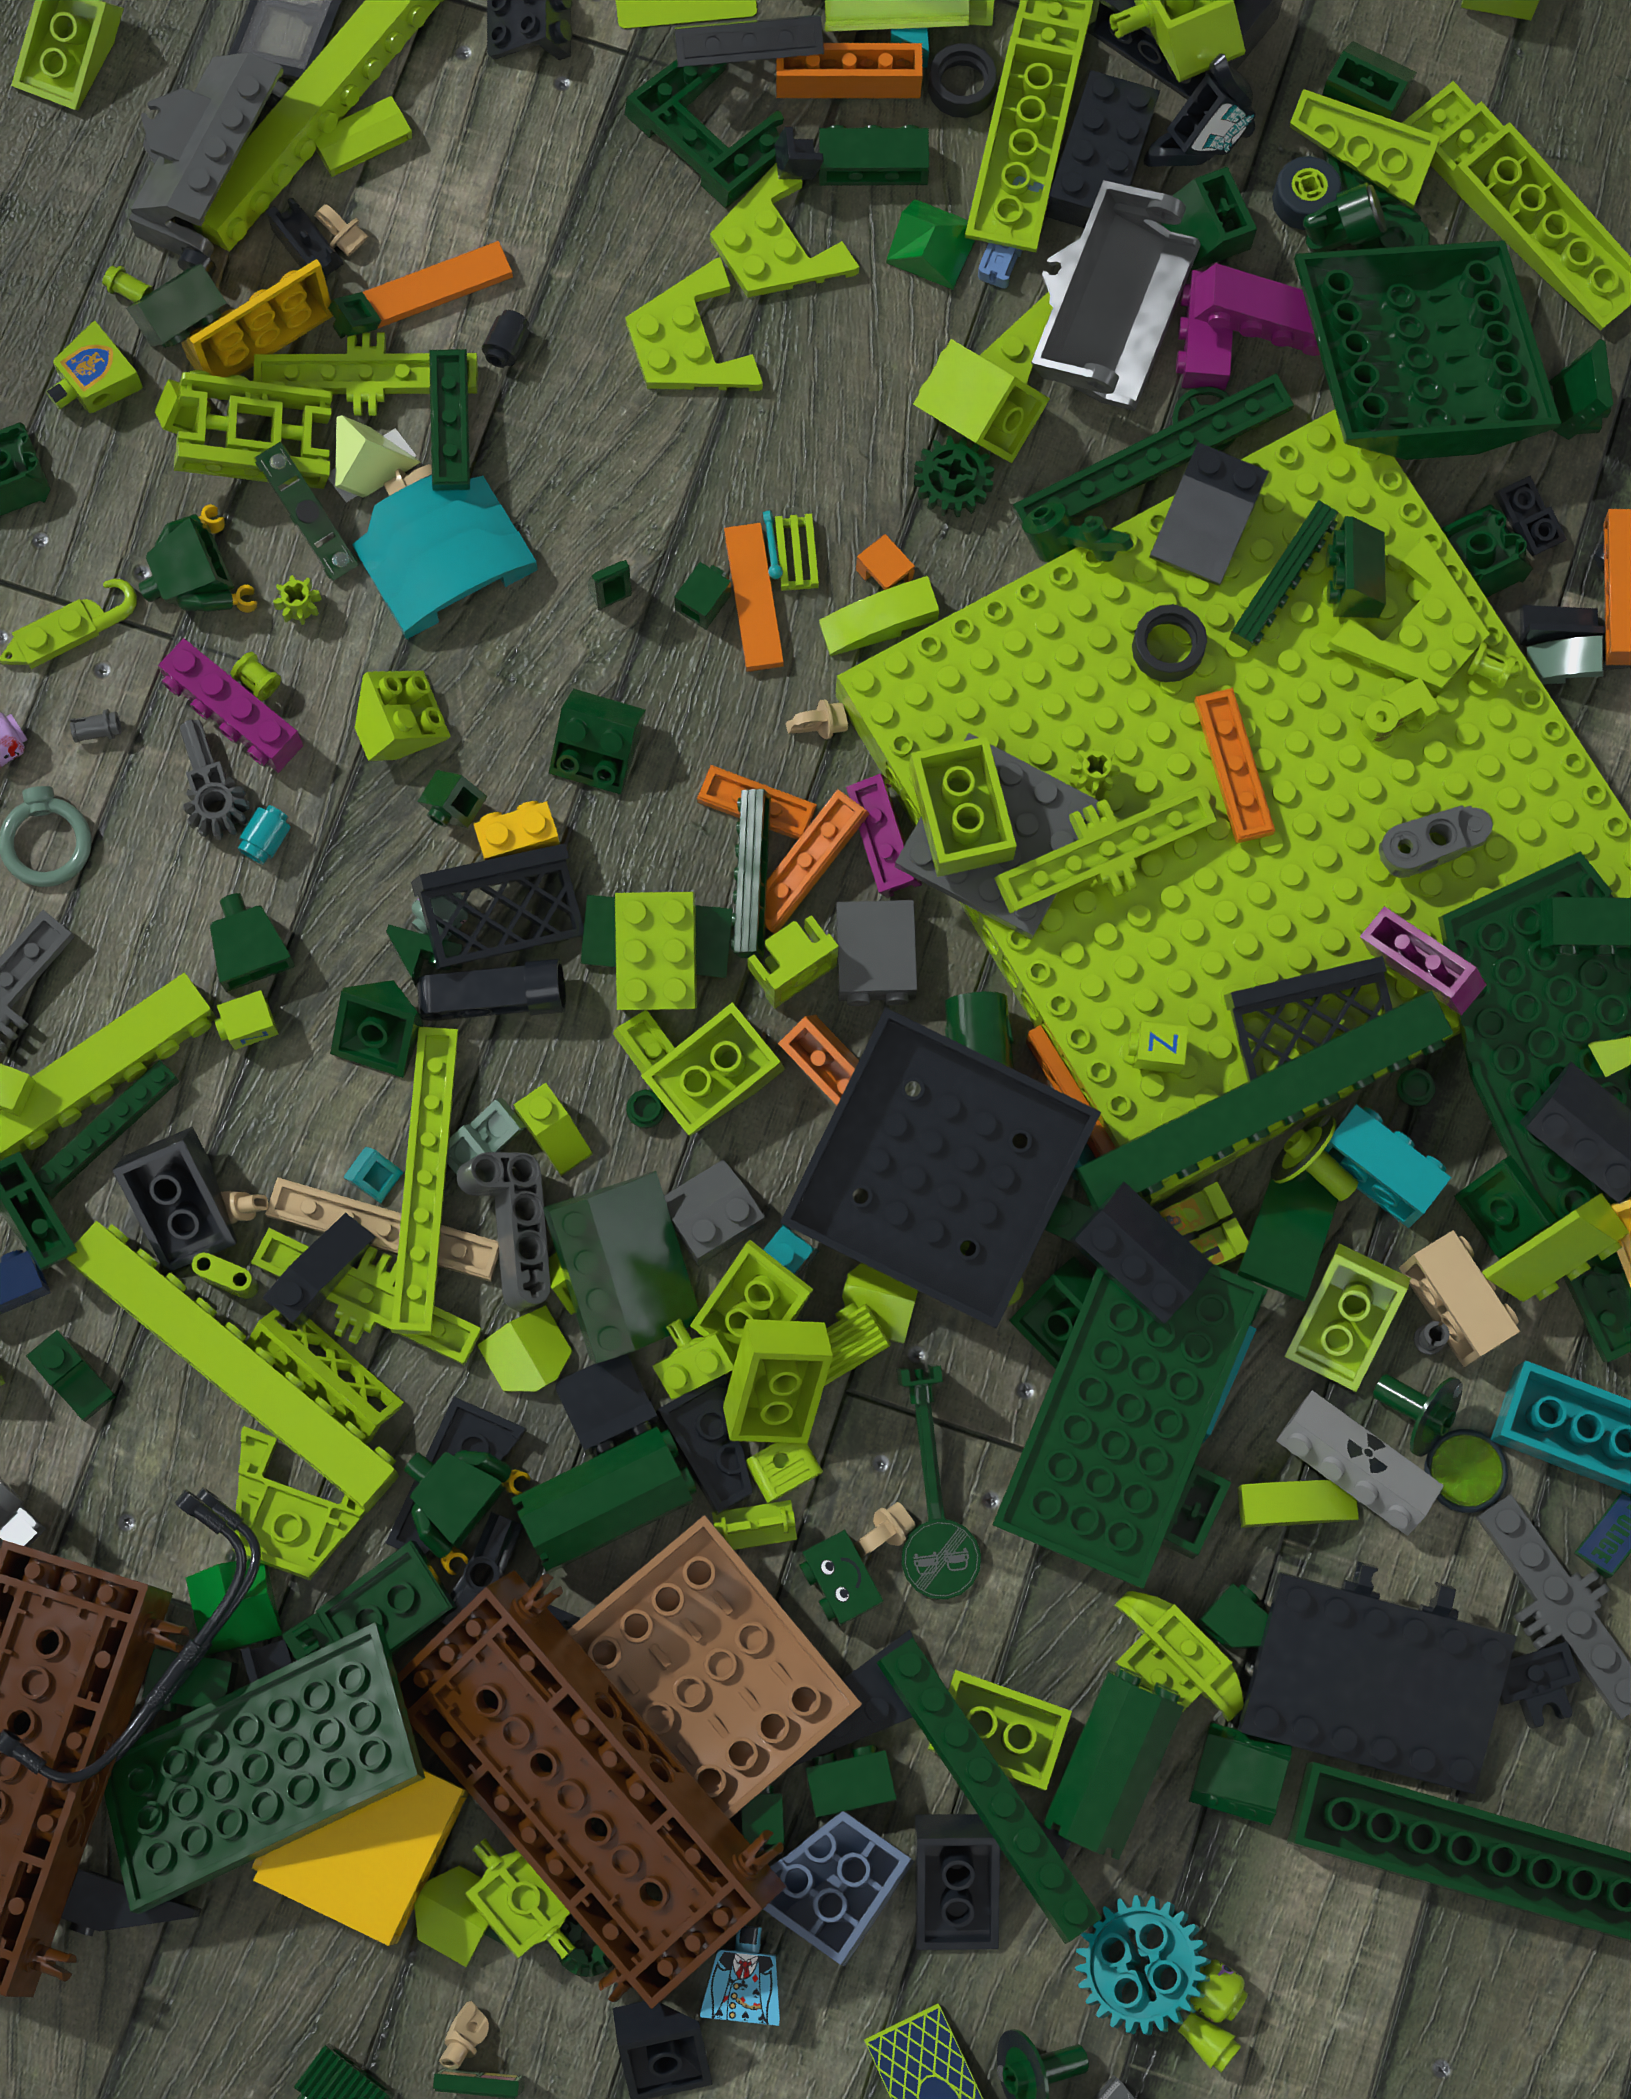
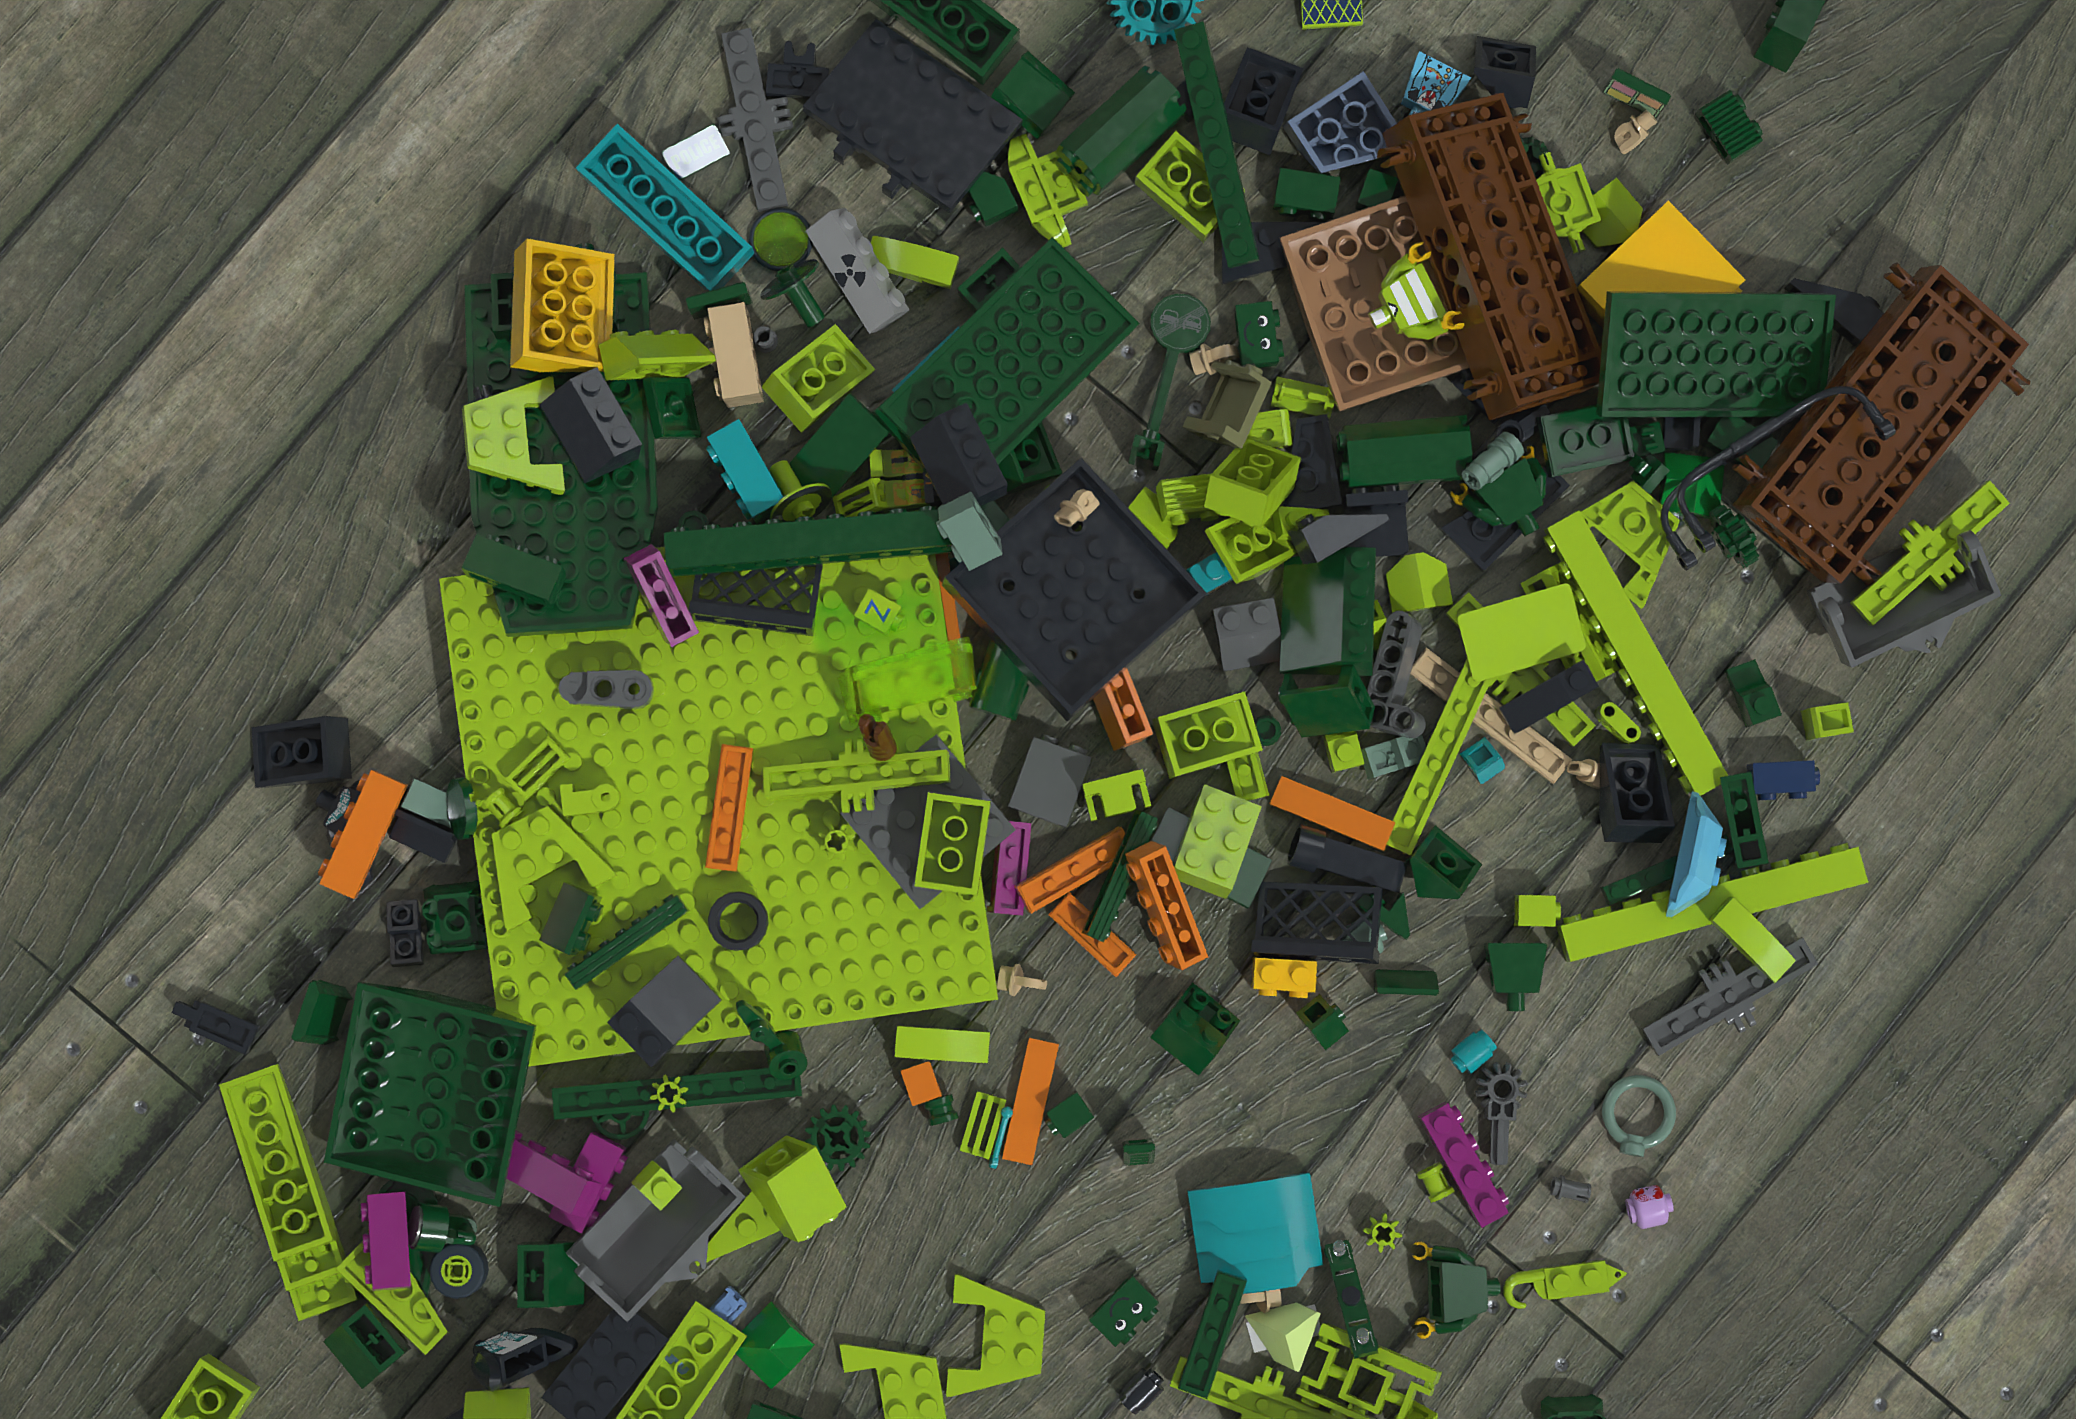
camera: 155 degrees left, 10 degrees up
lime slope [355,671,451,761] -> none
none -> magenta brick [361,1192,411,1291]
none -> dark green tile [447,777,478,840]
none -> lime tile [503,735,571,801]
none -> lime brick [631,1160,682,1211]
none -> lime gear [650,1074,689,1113]
none -> dark green tile [686,282,753,320]
none -> lime tile [833,478,887,517]
none -> clear neon green windscreen [837,637,976,726]
none -> reddish brown hinge [858,714,897,761]
none -> dark green wheel [923,1094,959,1126]
none -> sand green brick [936,492,1003,571]
none -> tan piece [1054,489,1100,527]
none -> dark green brick [1088,1274,1159,1347]
none -> orange brick [1125,841,1208,970]
none -> olive panel [1183,360,1272,449]
none -> orange tile [1270,776,1396,851]
none -> dark green panel [1278,664,1375,738]
none -> black slope [1287,514,1389,564]
none -> lime torso [1368,242,1464,340]
none -> dark green slope [1374,969,1439,996]
none -> lime sticker [1458,583,1586,682]
none -> sand green axle [1462,432,1524,490]
none -> dark green tile [1628,453,1670,494]
none -> medium azure wedge [1666,791,1727,917]
none -> dark green gear [1708,504,1759,568]

